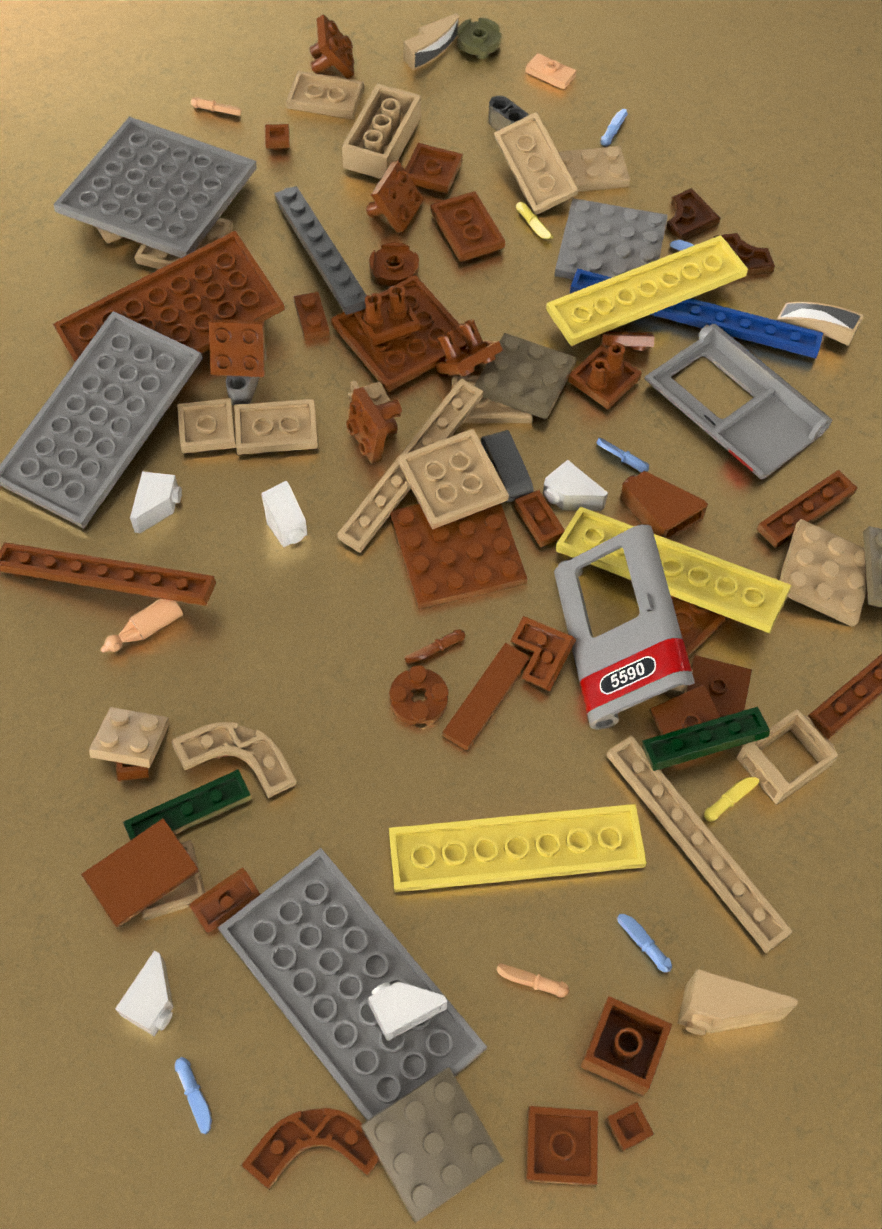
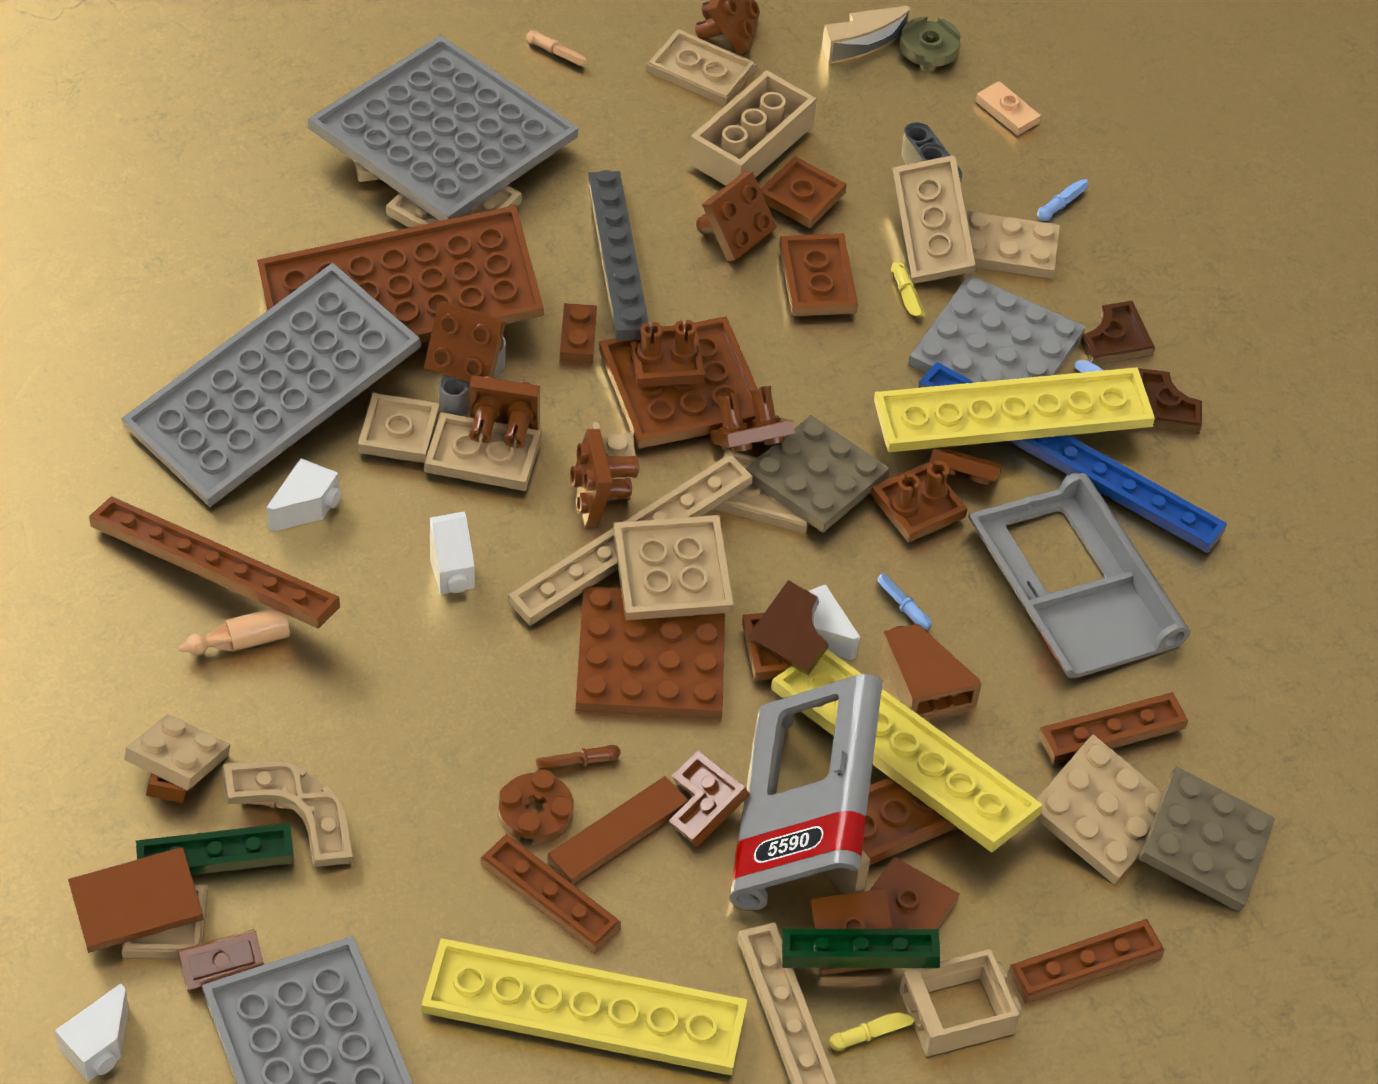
camera: 15 degrees right, 10 degrees down
dark orange plate [265,124,290,149] -> none
dark orange plate [369,242,419,287] -> none
dark grey beam [481,430,534,503] -> none
slope [776,302,864,346] -> none
none -> dark orange plate [469,375,540,448]
none -> dark orange tile [481,834,621,953]
none -> reddish brown tile [748,580,829,676]

